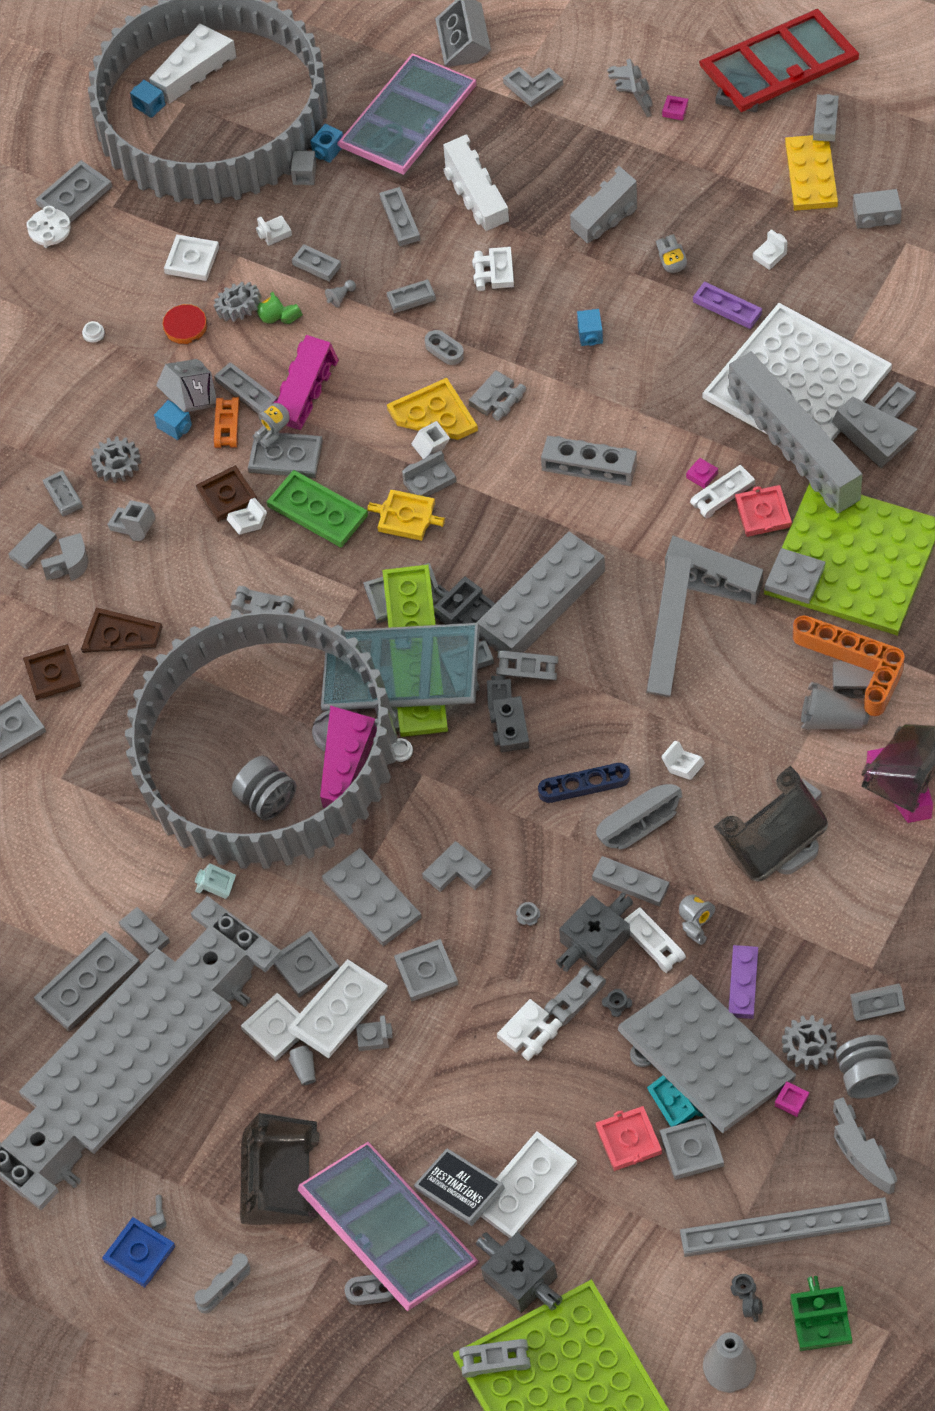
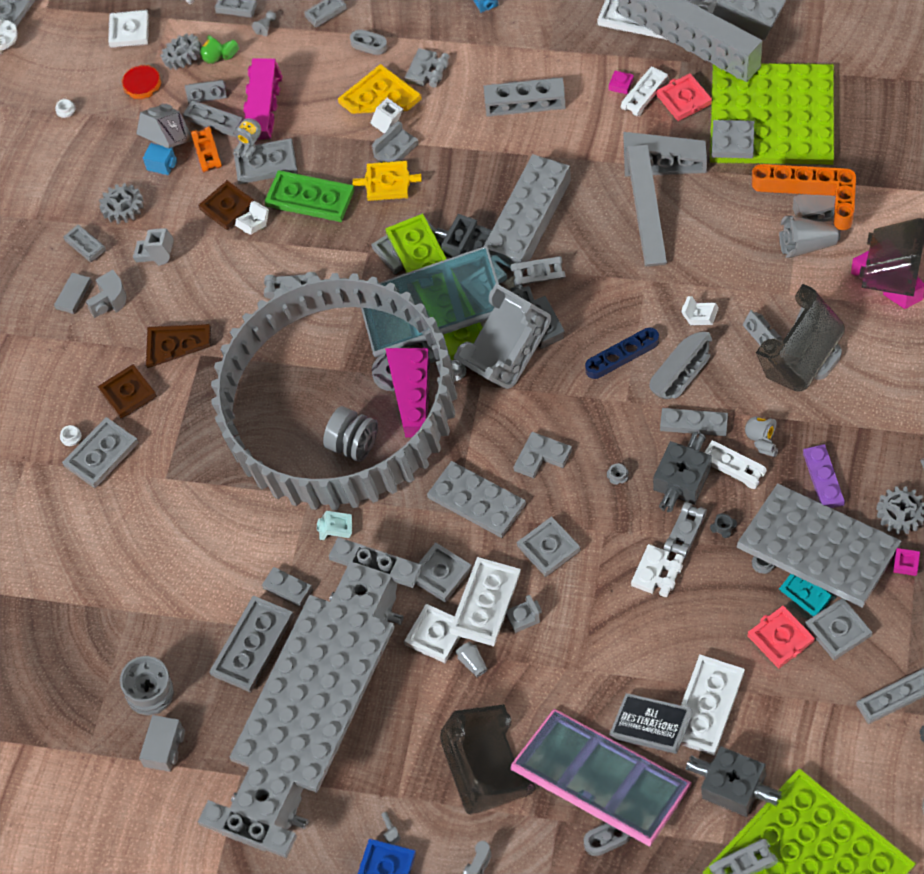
camera: 15 degrees left, 0 degrees up
none -> light grey hinge [185,80,227,103]
none -> light grey windscreen [453,283,551,389]
none -> light grey hinge [743,310,783,355]

